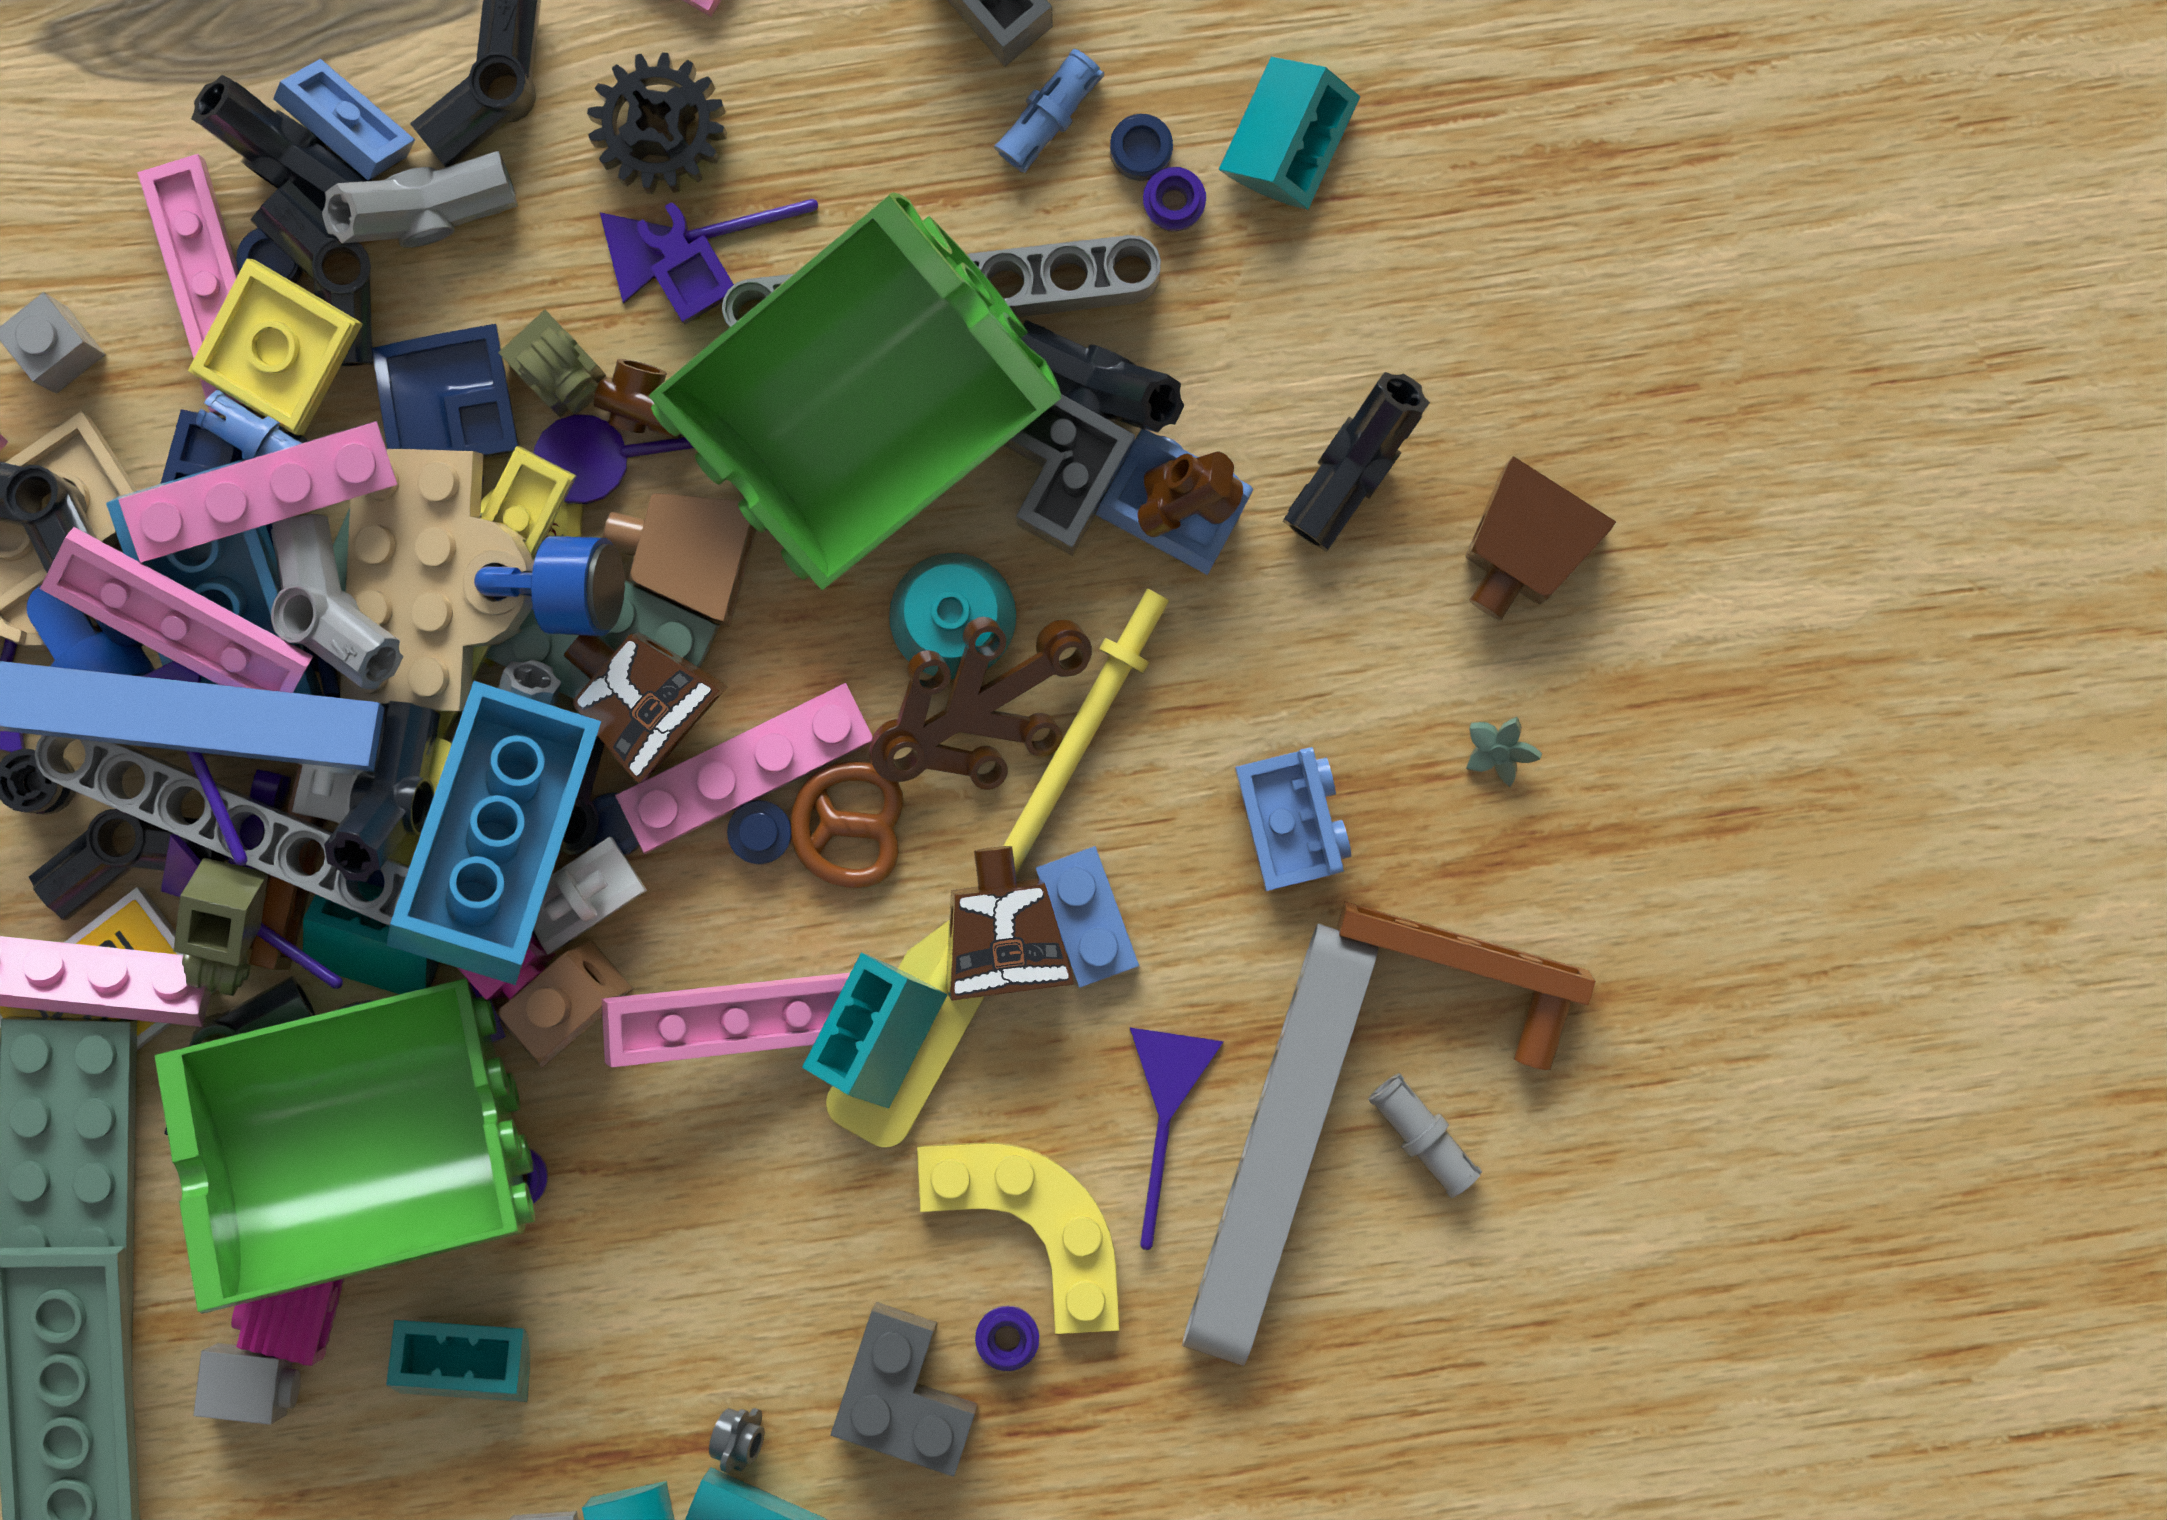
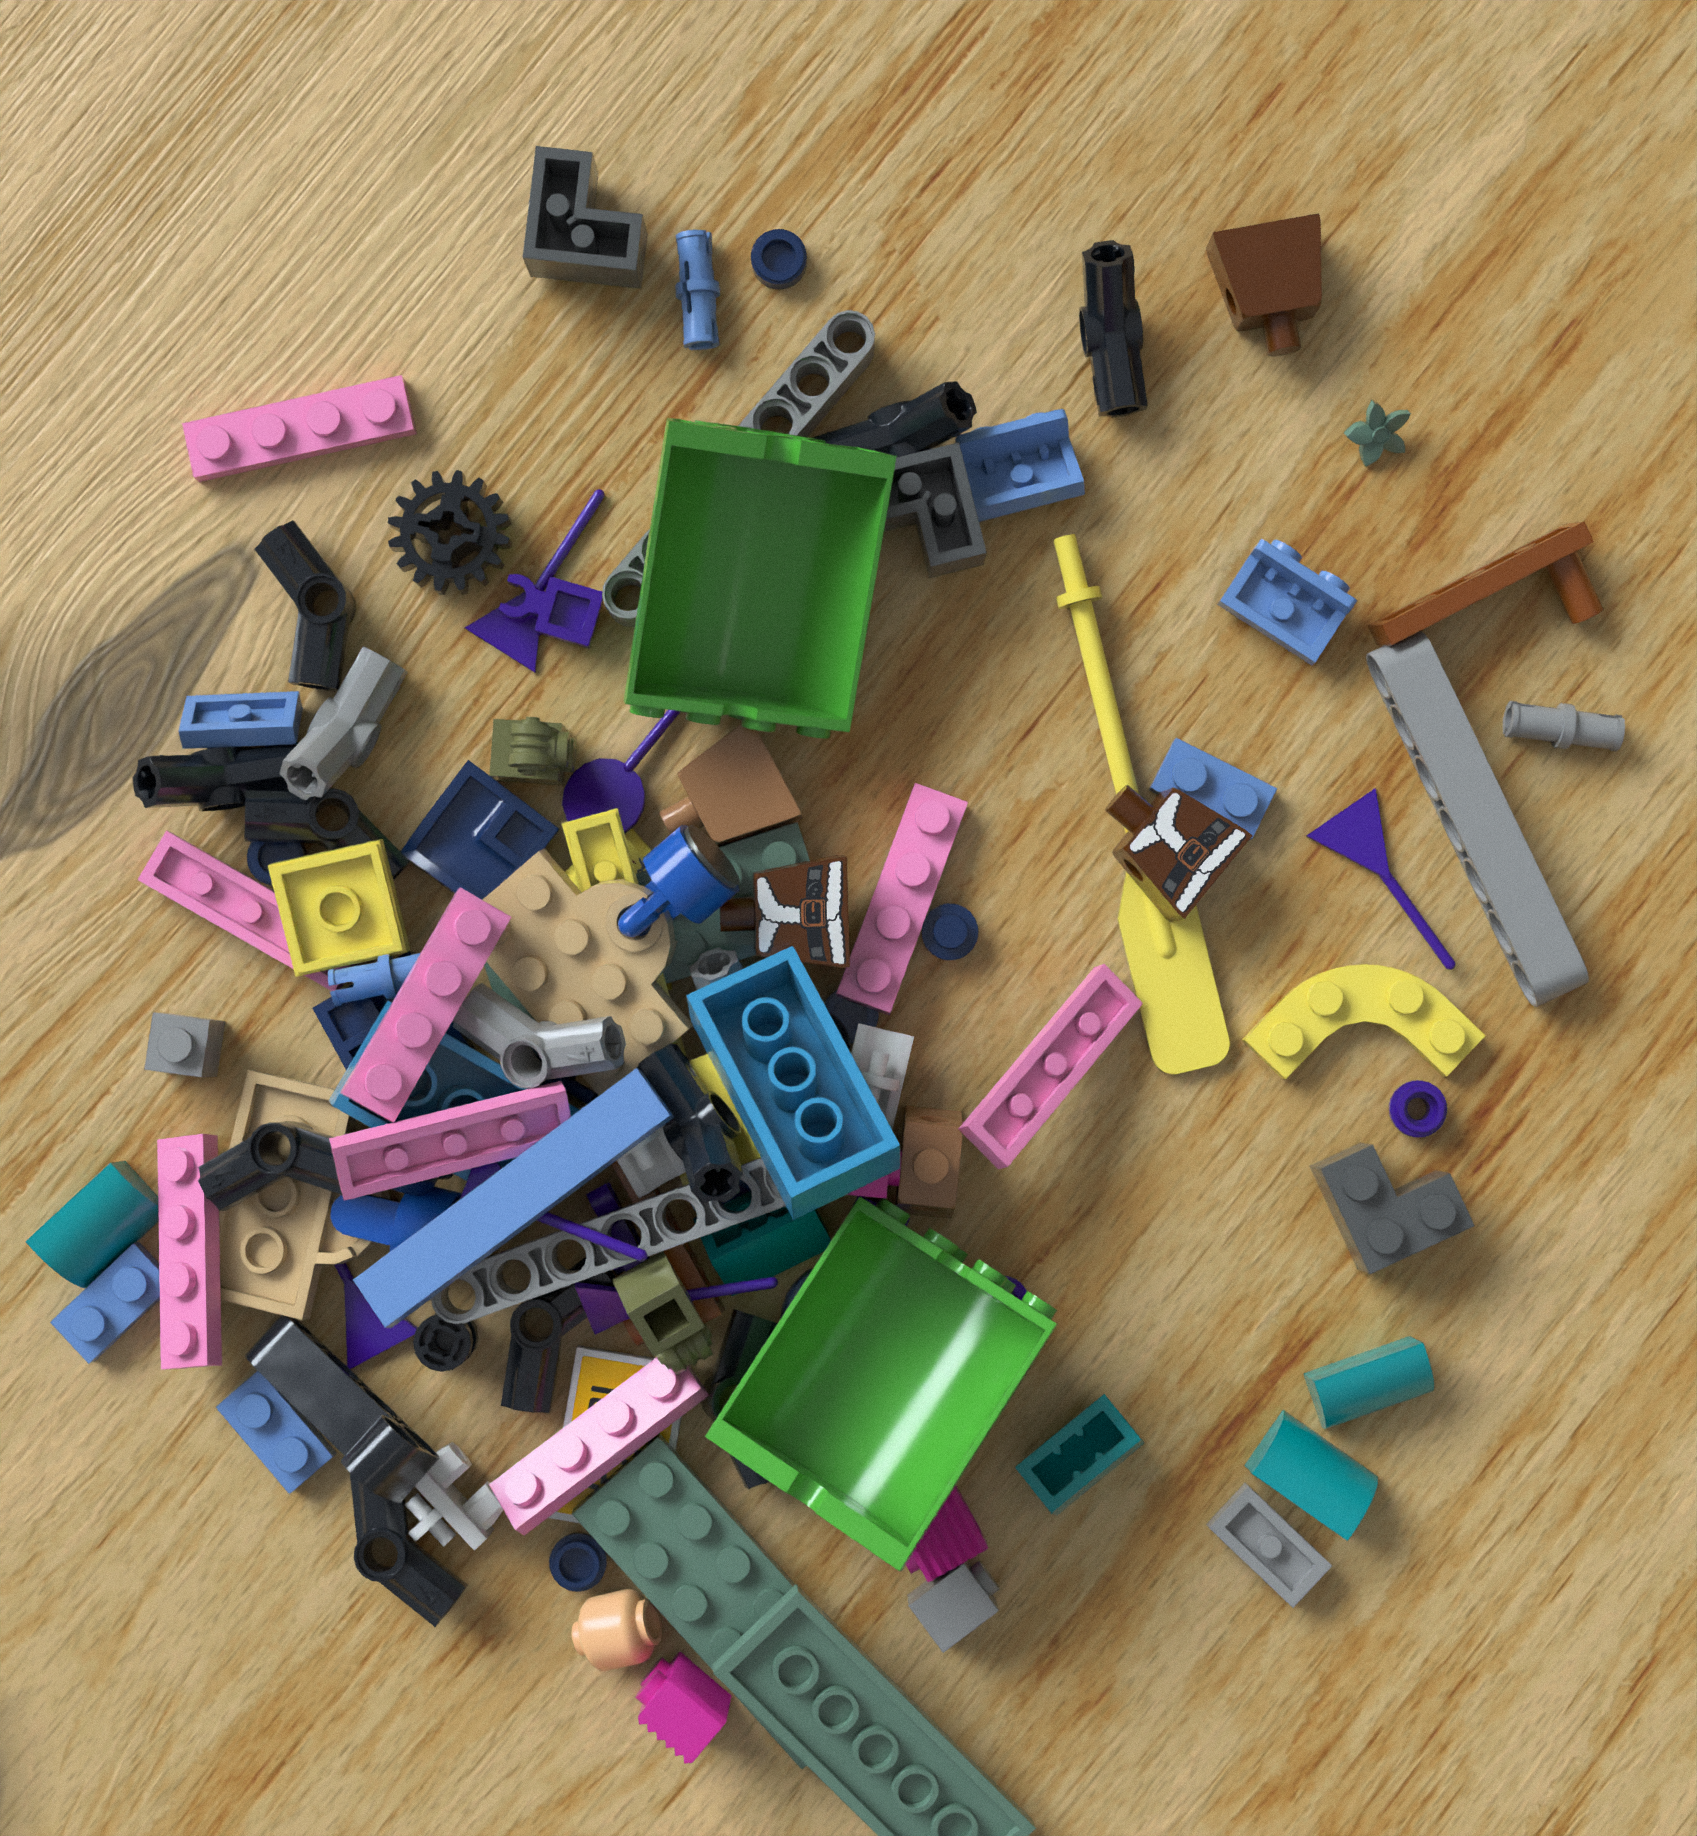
camera: 40 degrees left, 0 degrees up
reddish brown plate [594,359,682,439] -> none
dark grey plate [709,1408,765,1473] -> none
dark orange piece [790,762,903,888] -> none
teal brick [802,952,948,1109] -> none
reddish brown plant [869,617,1092,790] -> none
teal cone [889,553,1016,679] -> none
reddish brown plate [1138,451,1243,537] -> none
dark purple plate [1143,167,1206,231] -> none
teal brick [1218,56,1361,210] -> none

